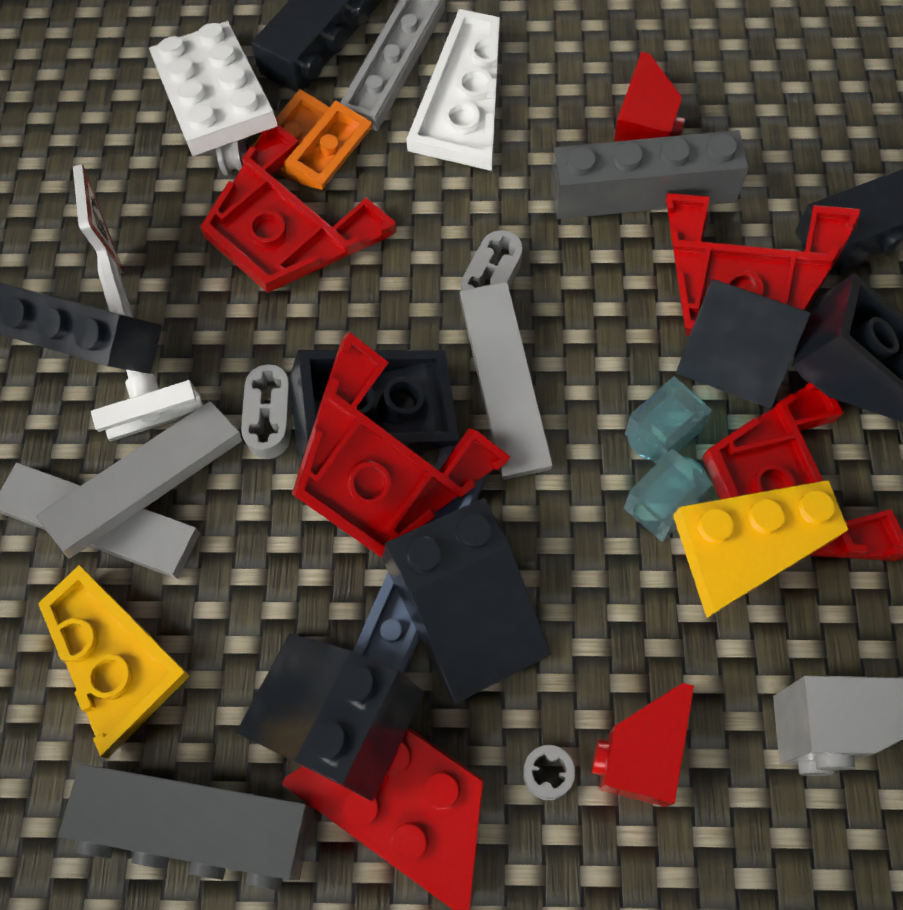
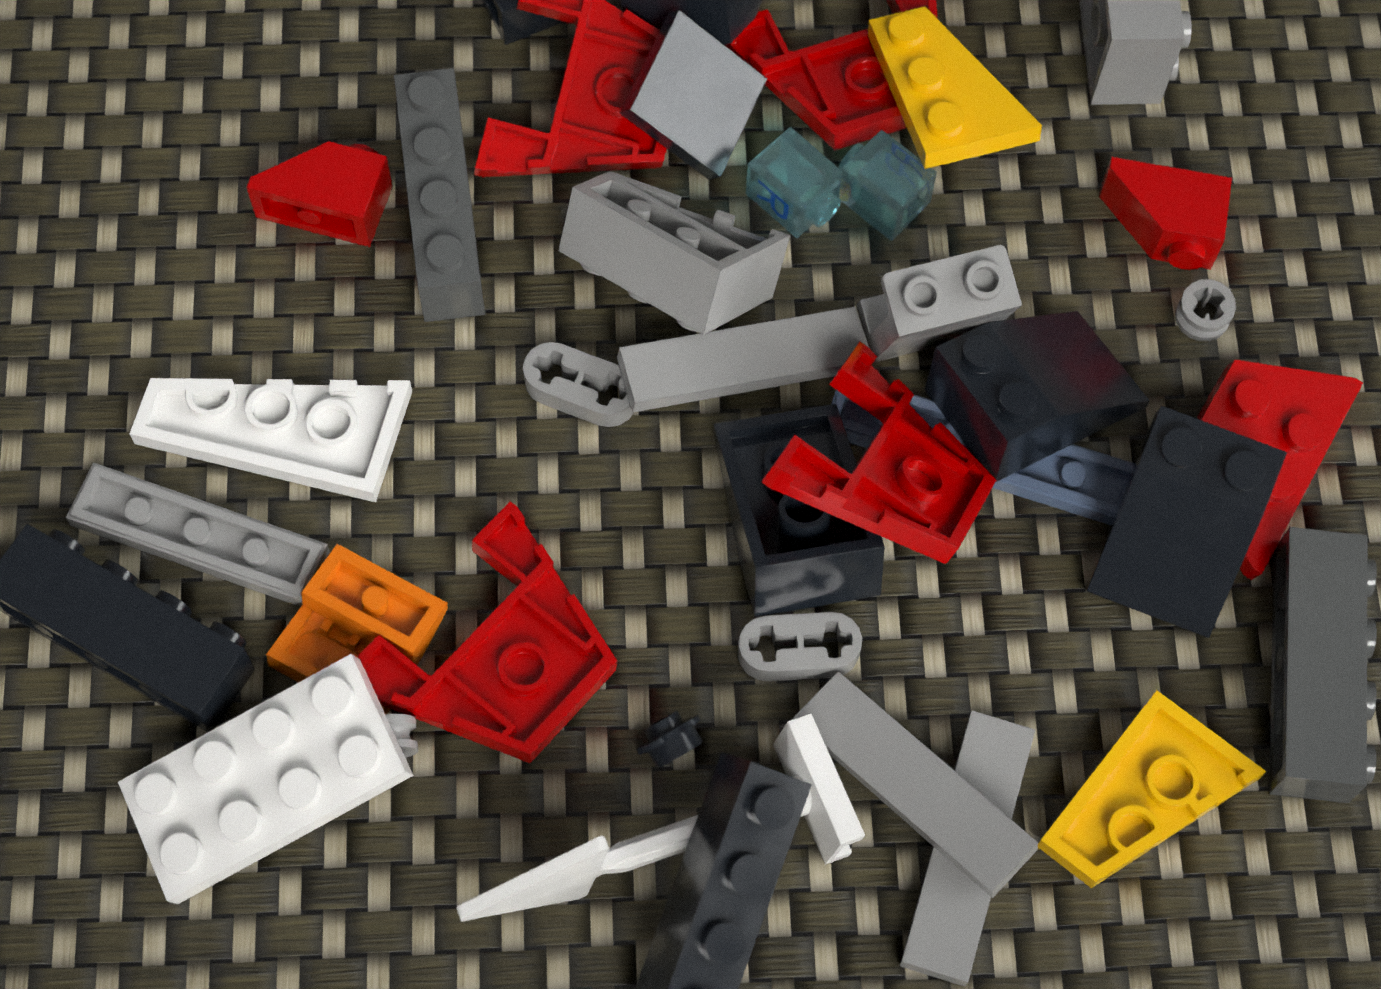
camera: 100 degrees left, 0 degrees up
none -> light grey wedge [559,171,790,335]
none -> black plate [636,711,703,769]
none -> light grey panel [856,245,1022,363]

